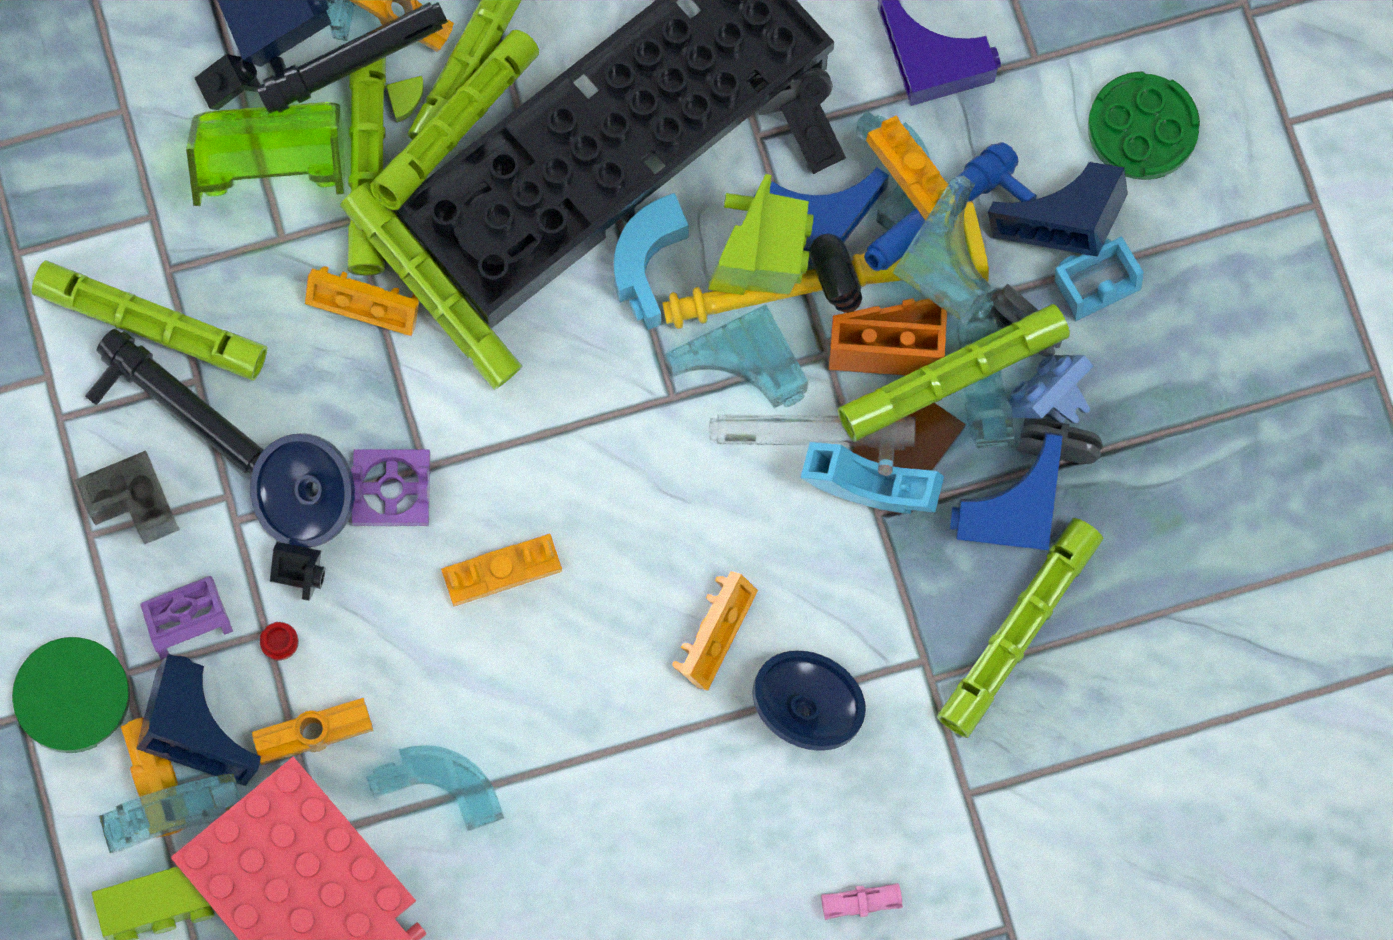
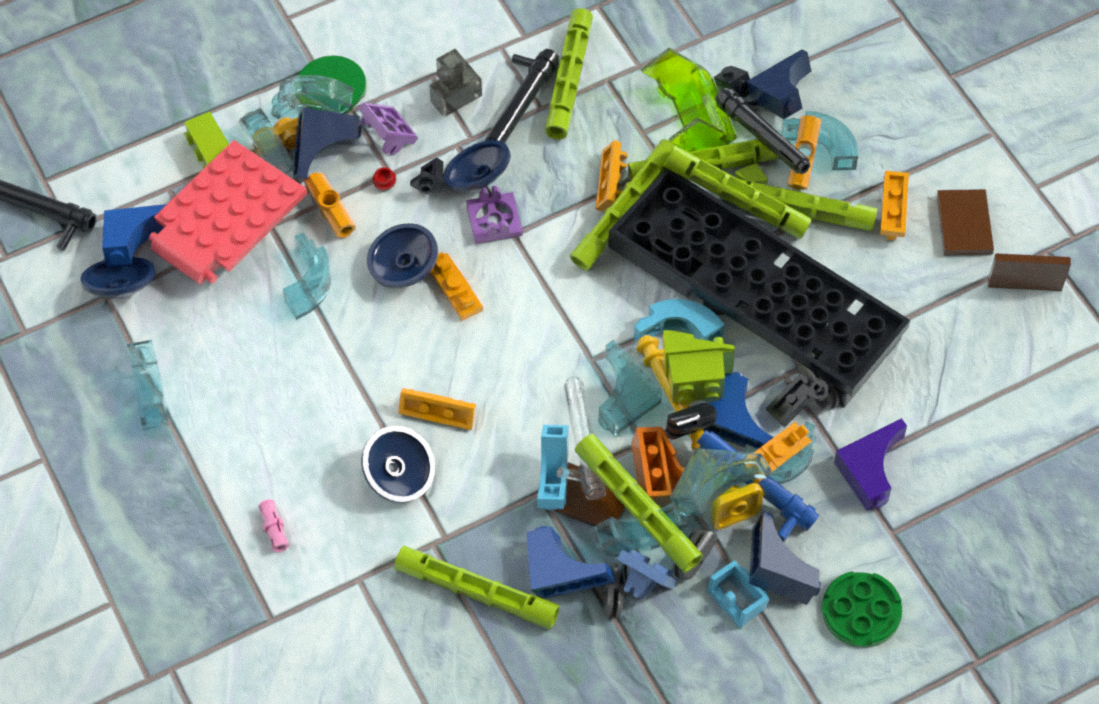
camera: 80 degrees right, 15 degrees down
none -> clear light blue arch [271,75,353,119]
none -> dark blue dish [367,223,438,288]

